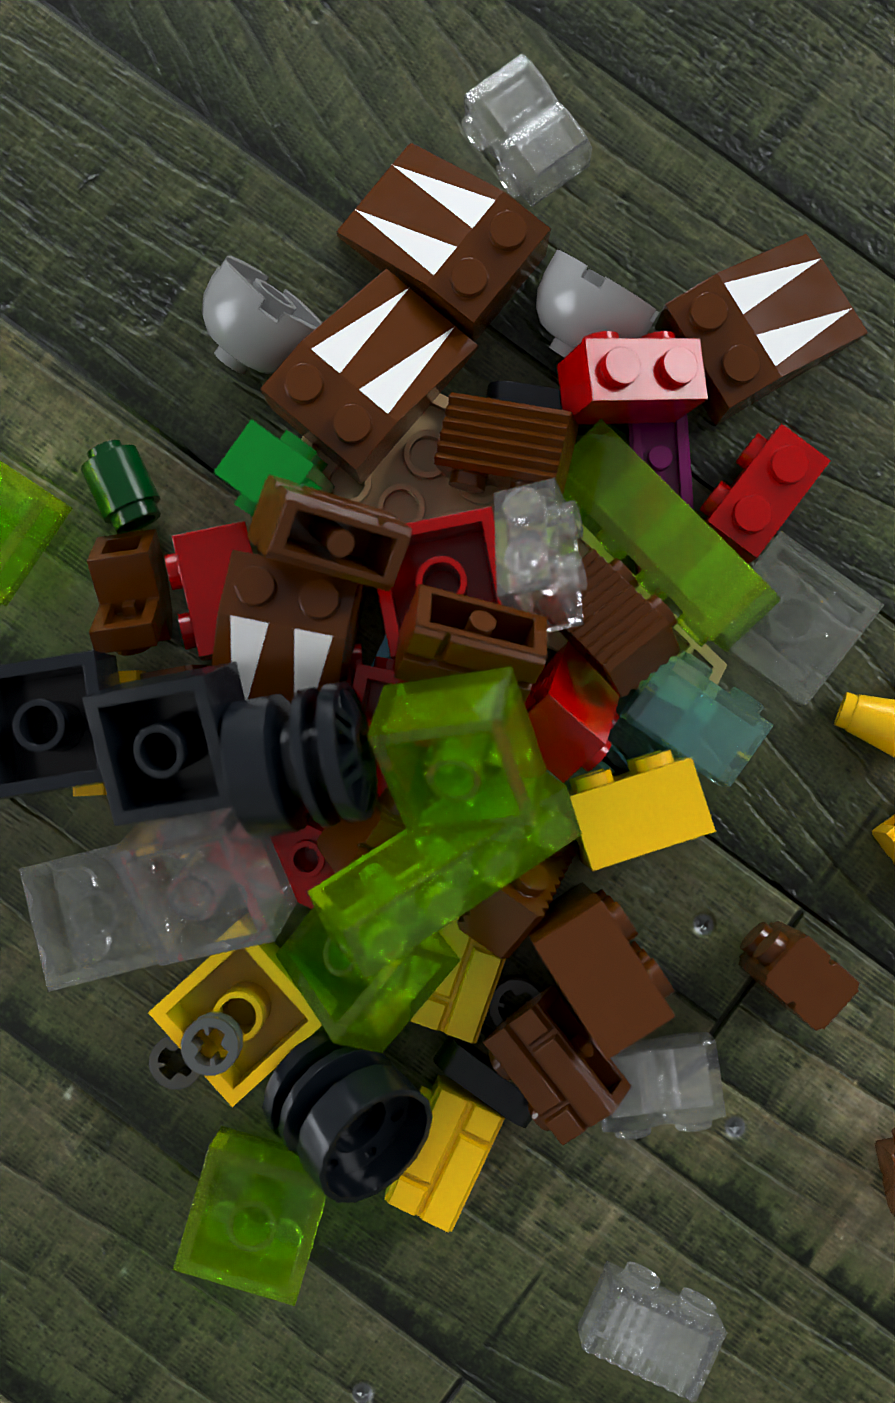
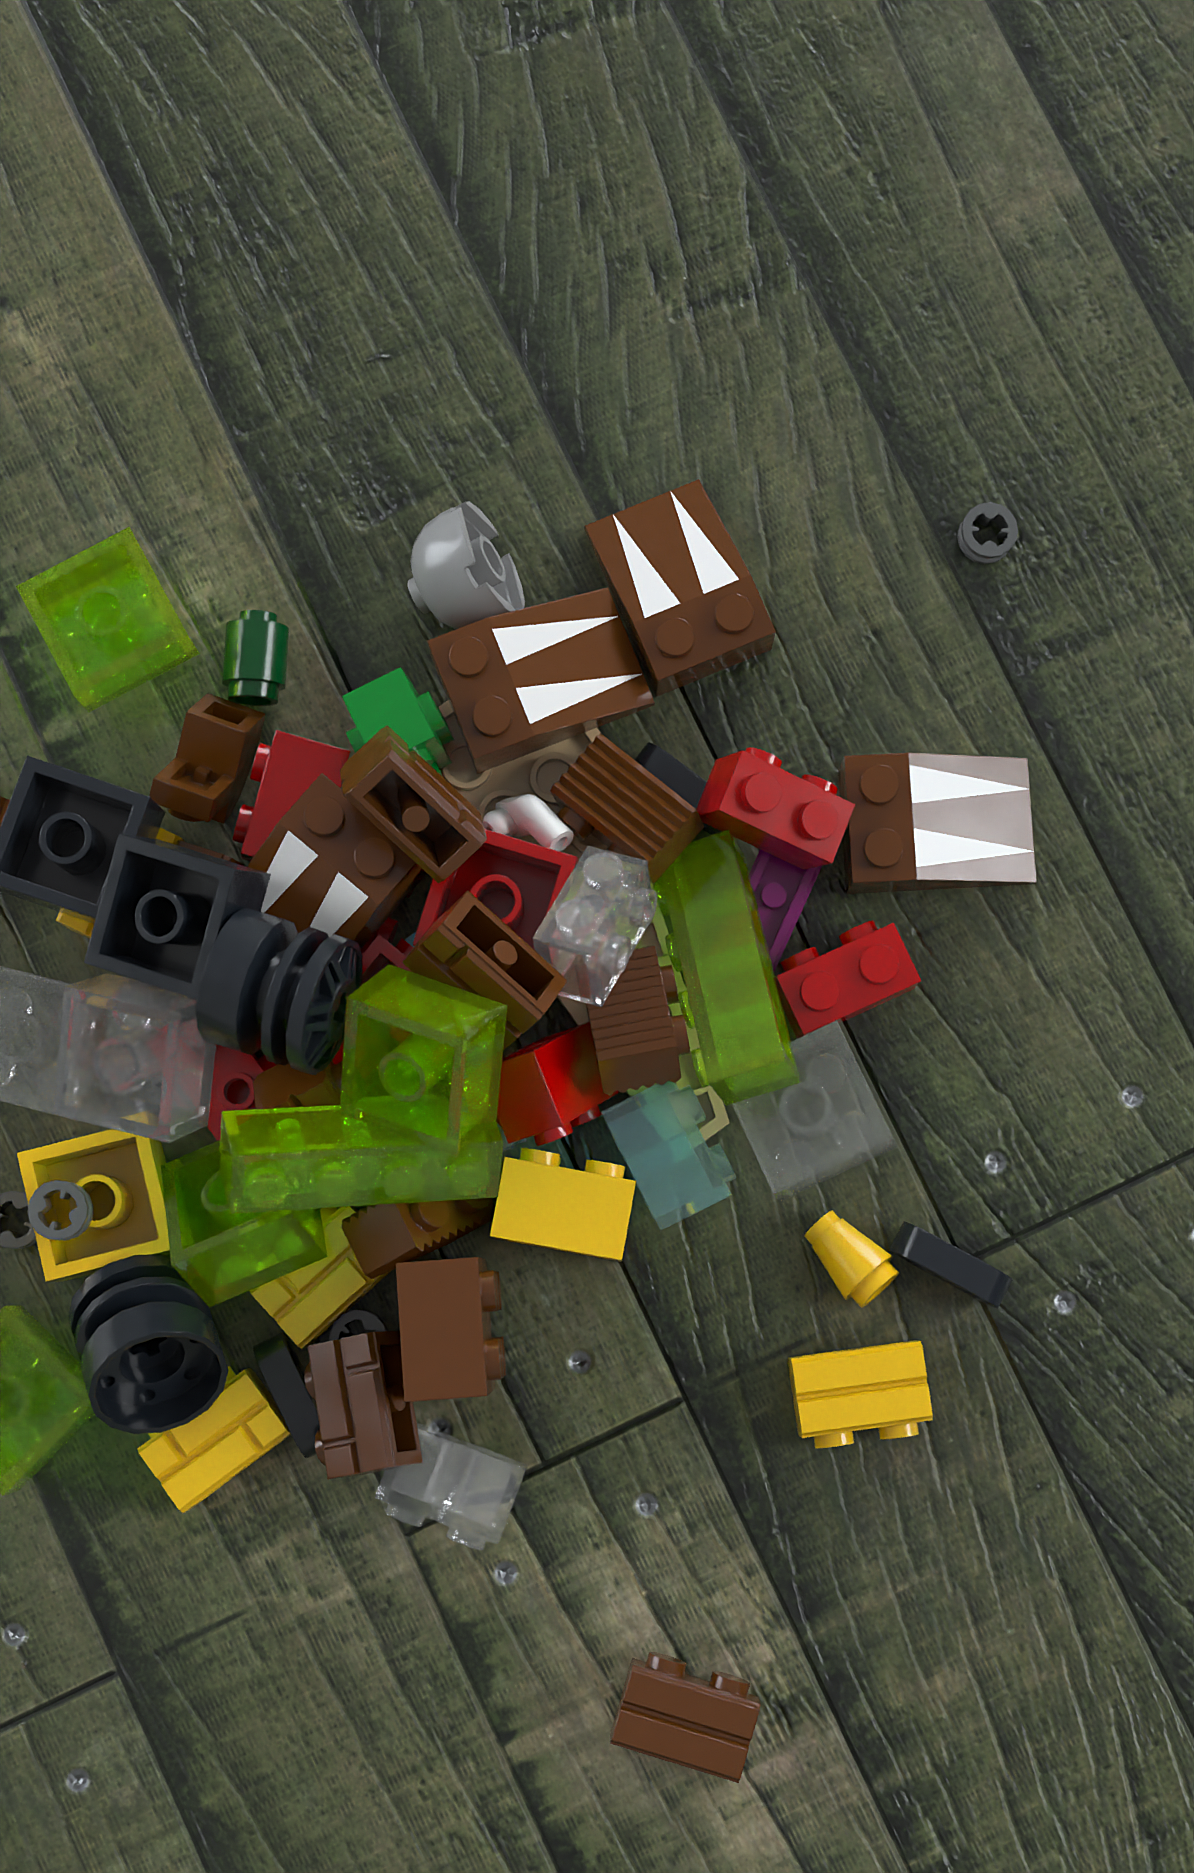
camera: 25 degrees right, 5 degrees down
clear brick [461,54,592,207] -> none
light grey cylinder [536,249,660,357] -> none
clear brick [578,1261,727,1403] -> none
reddish brown brick [738,921,860,1031] -> none
none -> white arm [483,794,574,852]
none -> dark grey bush [957,502,1018,564]

